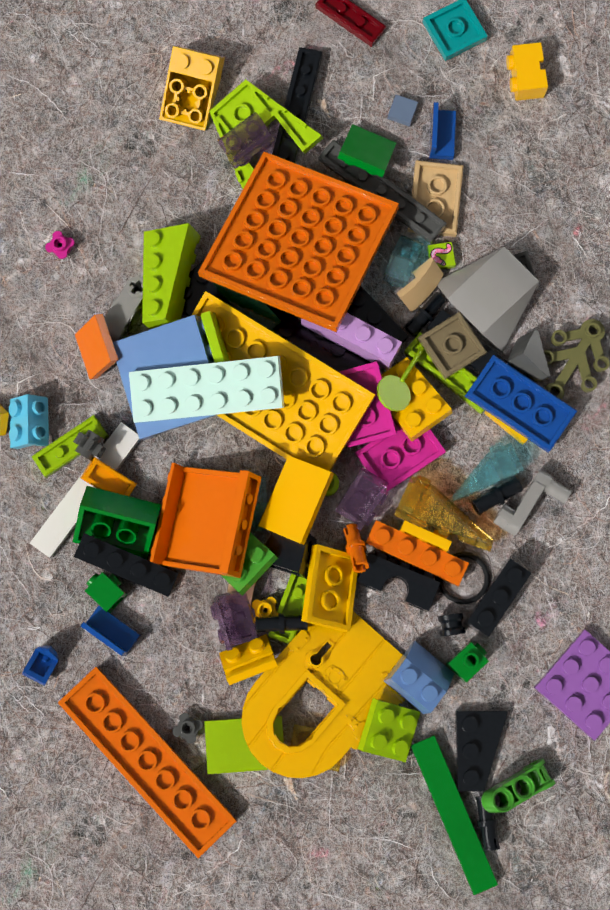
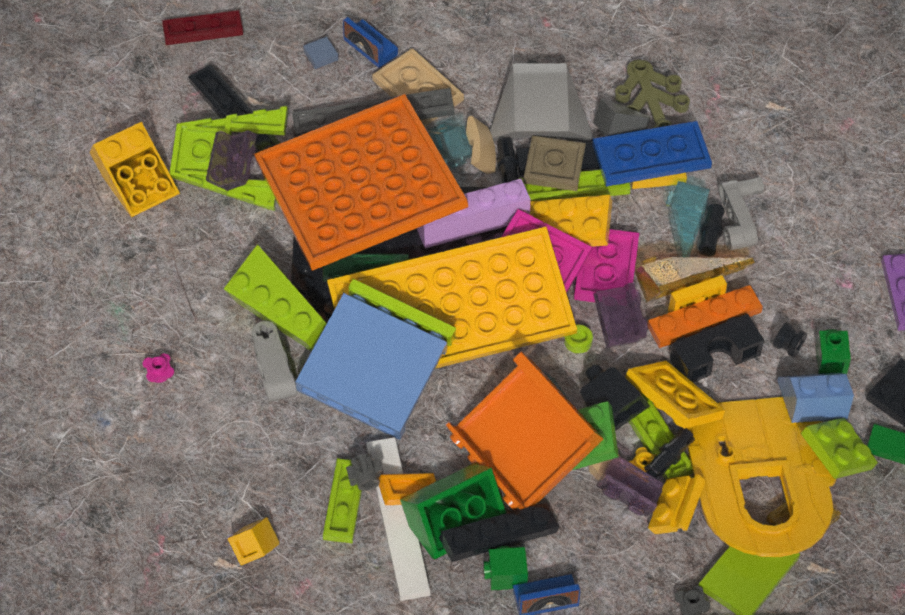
camera: 50 degrees left, 25 degrees down
medium azure bracket [9,394,49,449] -> none
orange tile [75,314,118,380] -> none
light aqua plate [129,356,285,423] -> none
yellow tile [258,455,334,545] -> none
green tile [338,124,396,177] -> none
orange pin [343,523,369,573] -> none
lime piece [377,346,424,412] -> none
lime tile [427,242,456,269] -> none
black piece [438,552,490,604] -> none
black arch [464,558,531,638] -> none

